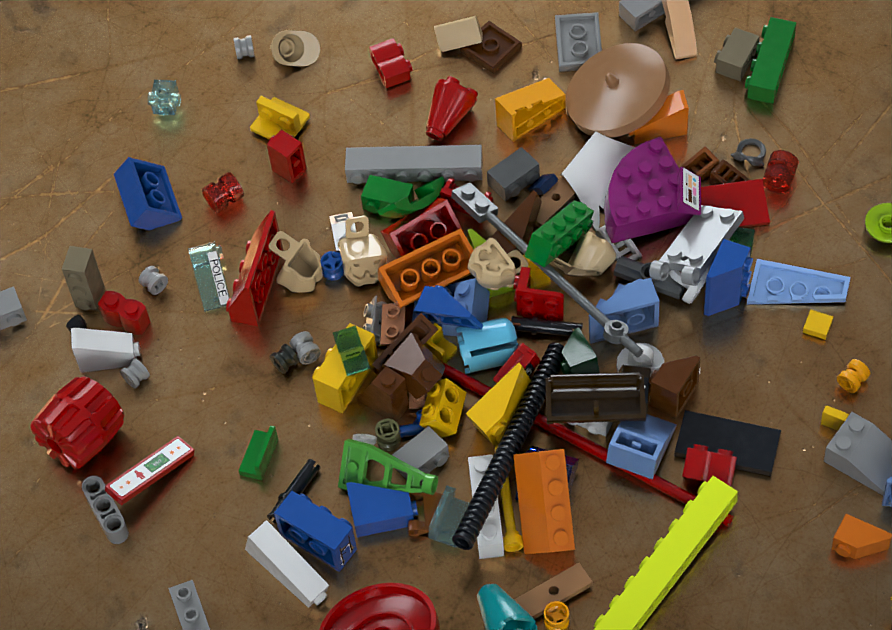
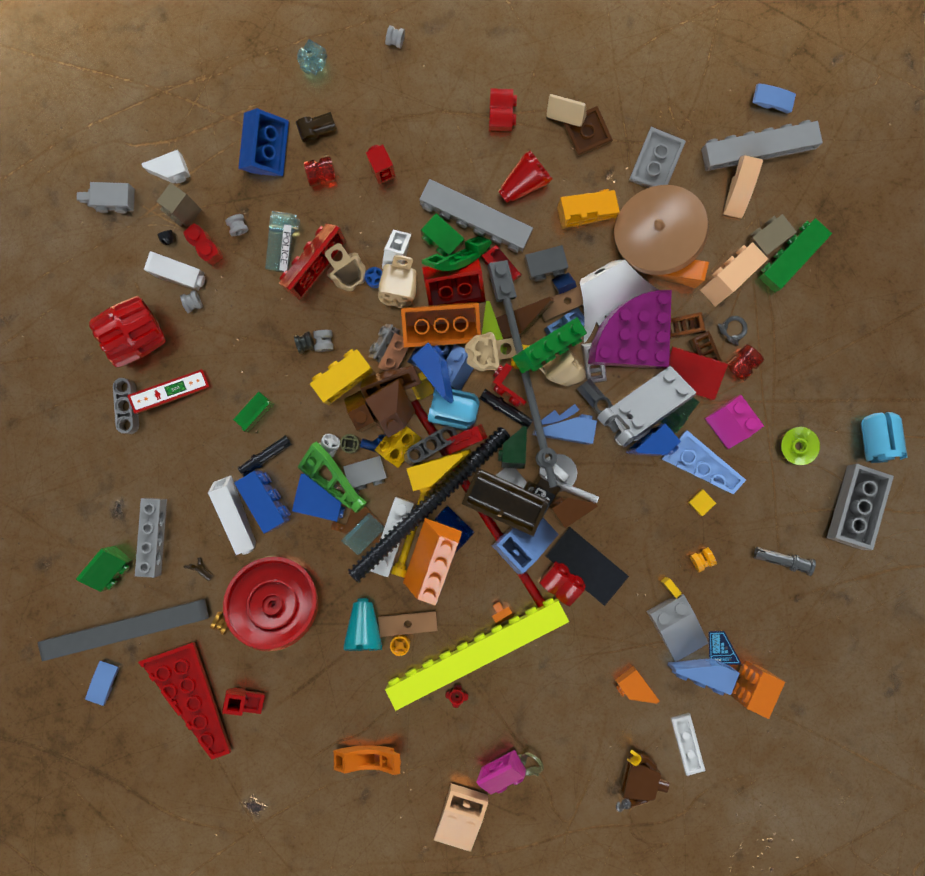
camera: 20 degrees right, 30 degrees up
yellow bracket [250,96,310,139] -> none
tan piece [270,30,320,66] -> none
clear green slope [333,326,370,376] -> none
slope [677,167,701,215] -> none
none -> white slope [142,150,191,183]
none -> dark brown piece [296,112,336,142]
none -> dark grey beam [404,426,457,465]
none -> orange tile [492,602,514,625]
none -> light nougat wedge [700,242,768,307]
none -> dark pink slope [705,395,764,449]

